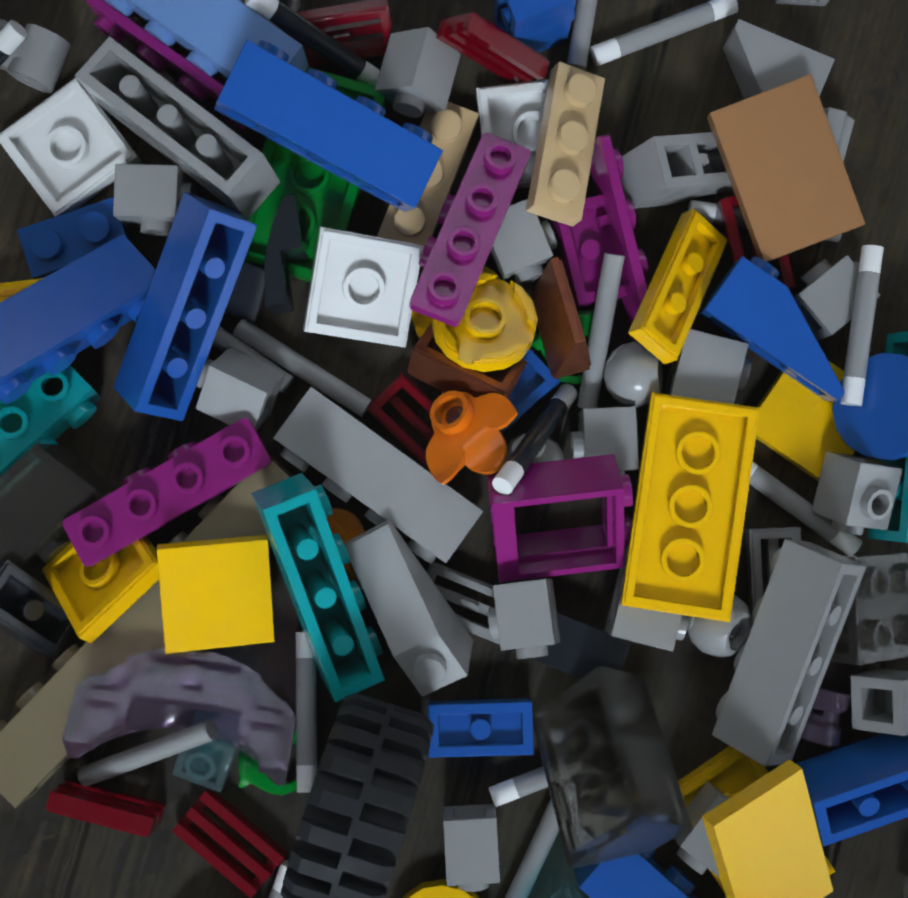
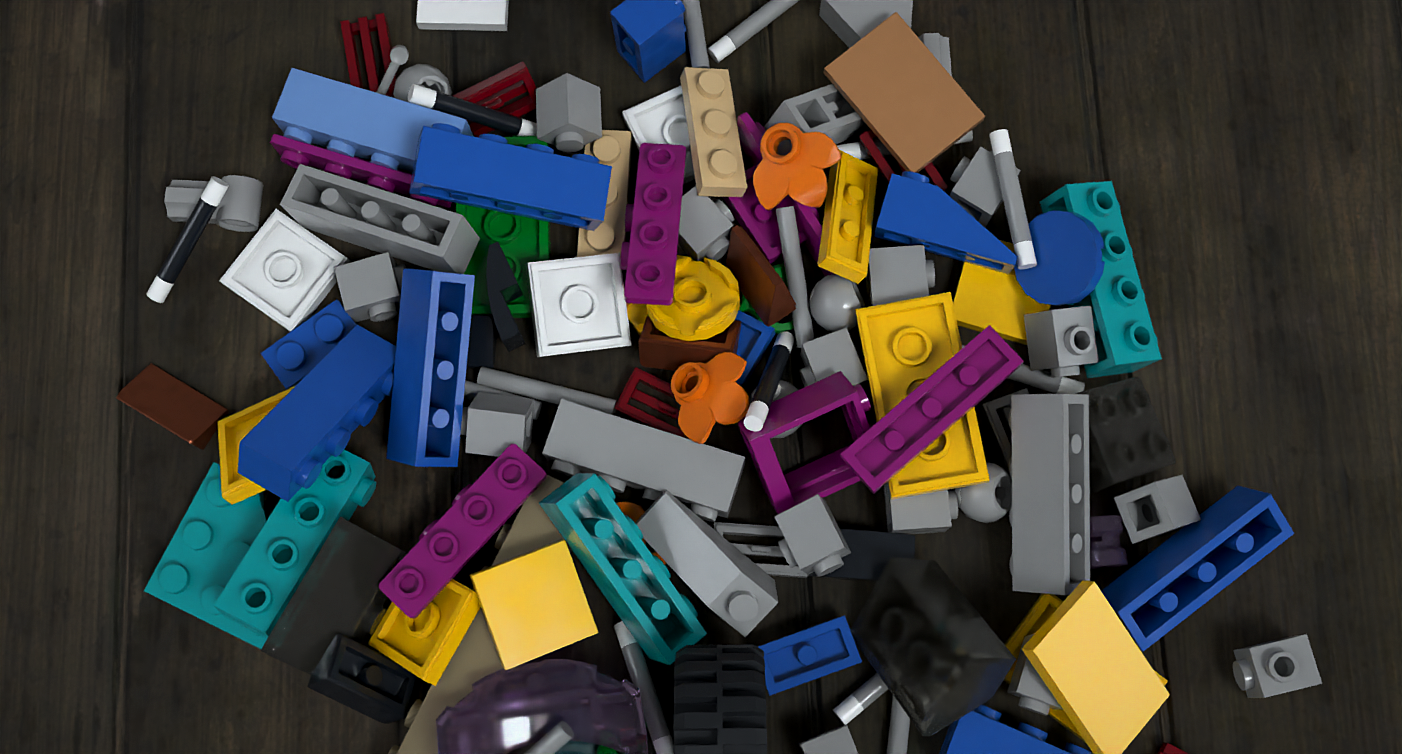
camera: 15 degrees left, 10 degrees down
dark red tile [436,12,550,84] -> none
none -> orange plate [753,123,842,210]
none -> magenta plate [840,325,1024,494]

